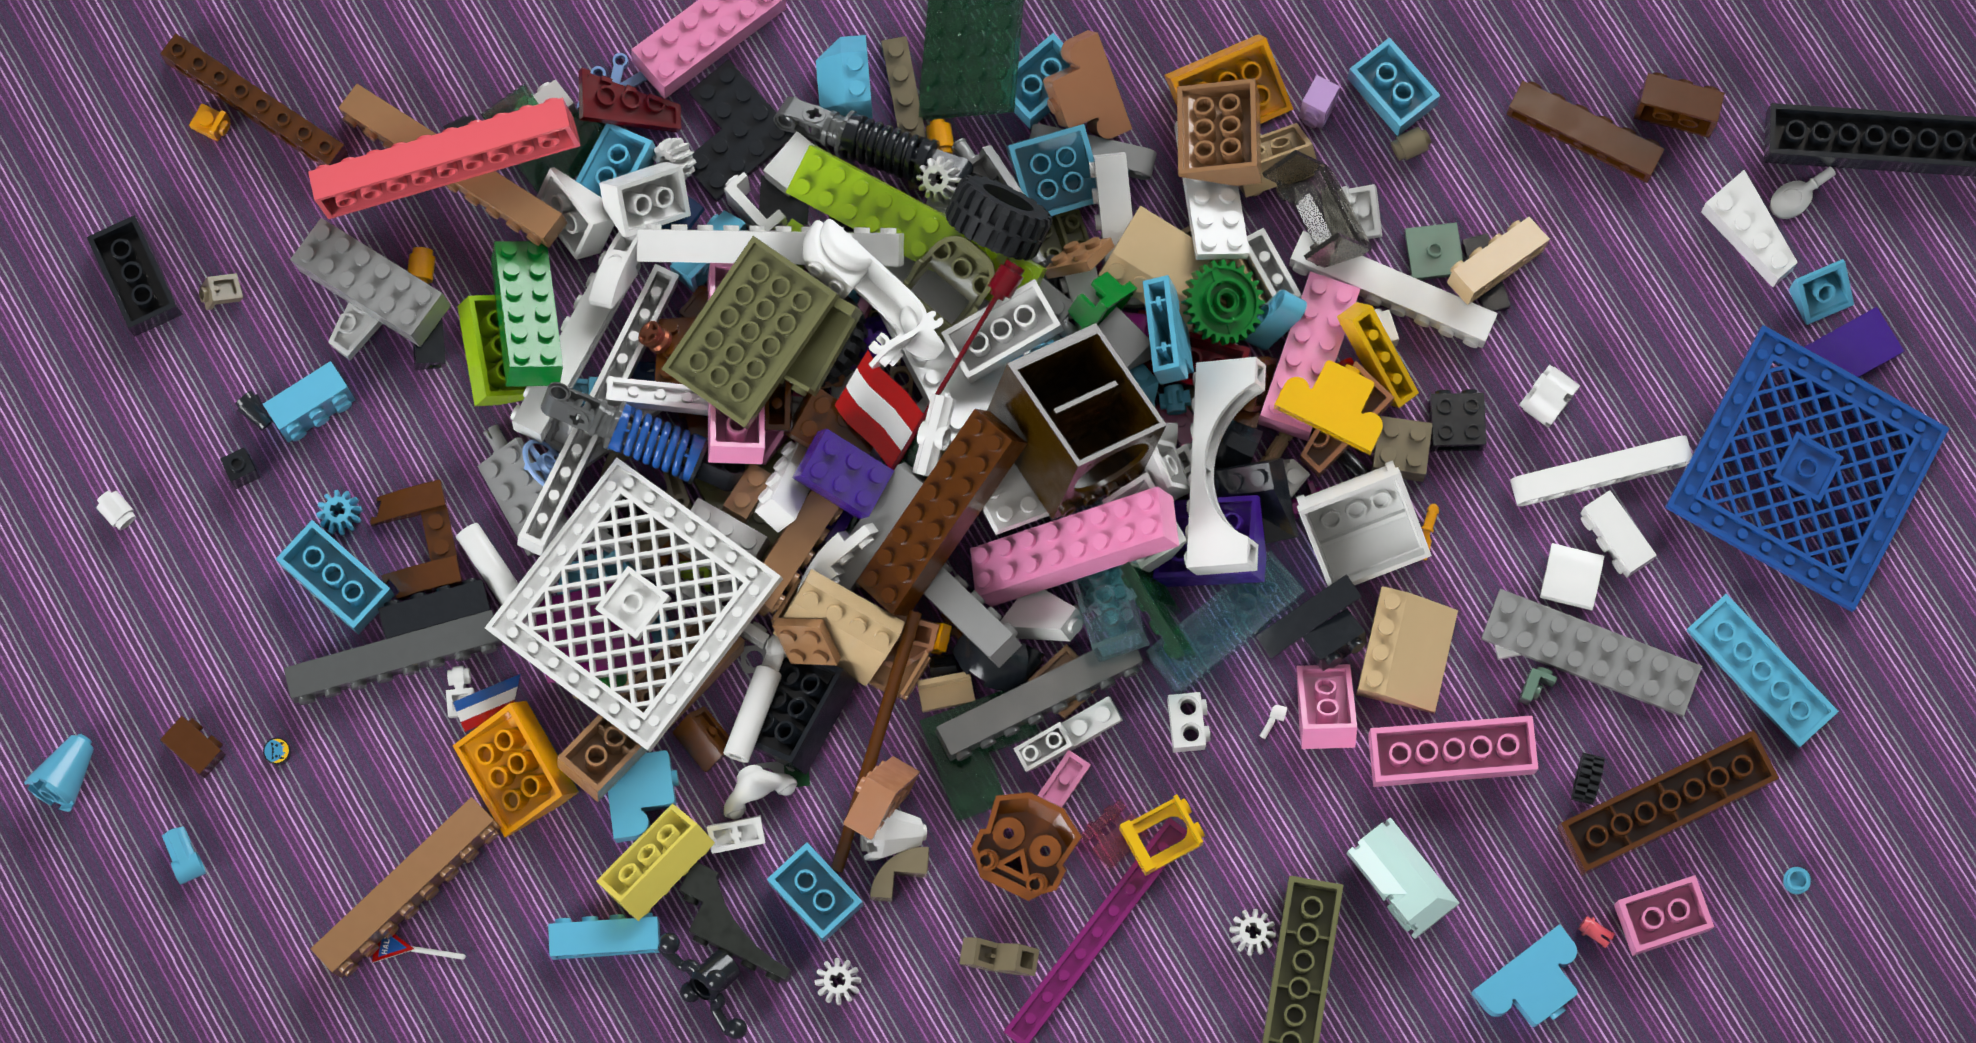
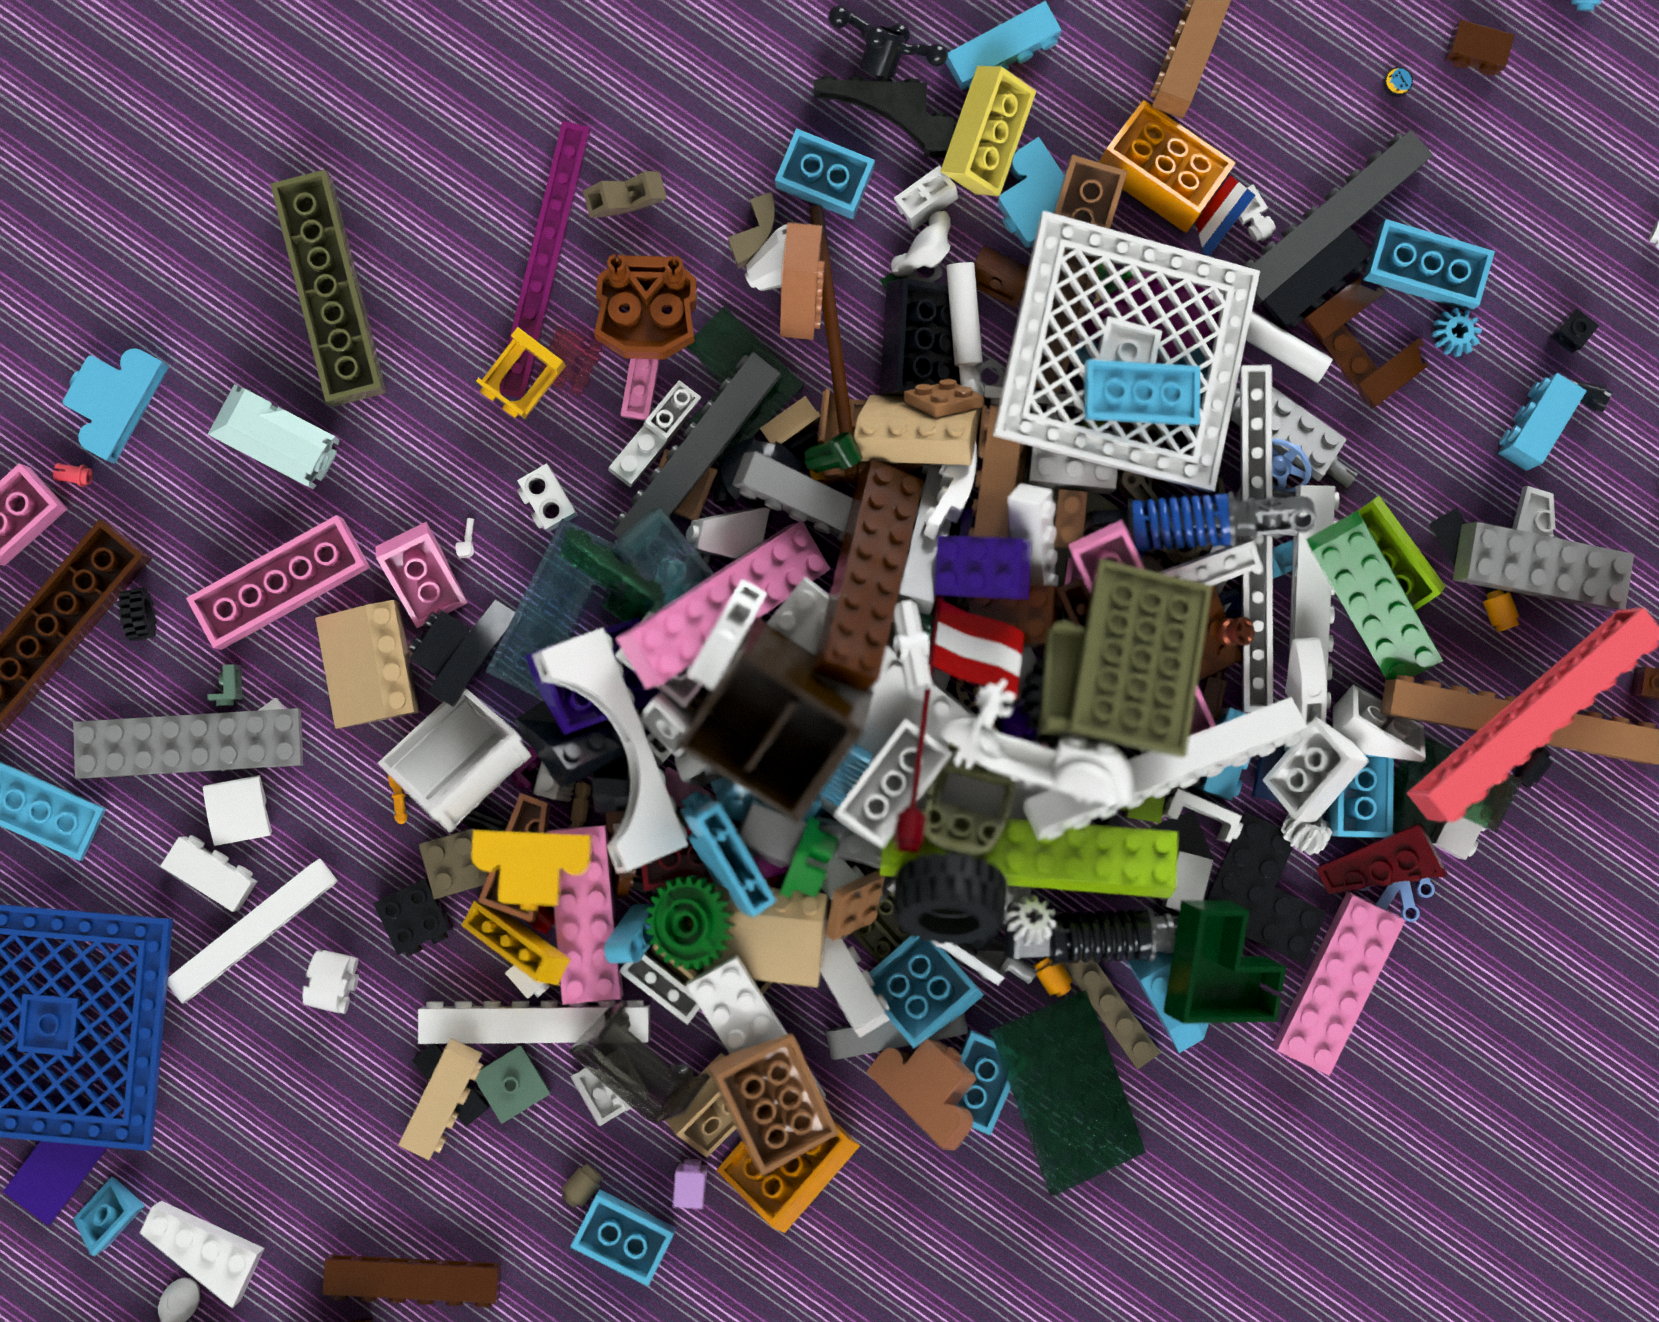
camera: 155 degrees right, 10 degrees up
white gear [815,958,861,1005] -> none
white gear [1229,909,1276,956] -> none
none -> white slope [687,579,768,690]
none -> dark green piece [804,431,863,473]
none -> medium azure plate [1084,360,1200,426]
none -> dark green piece [1163,900,1287,1024]

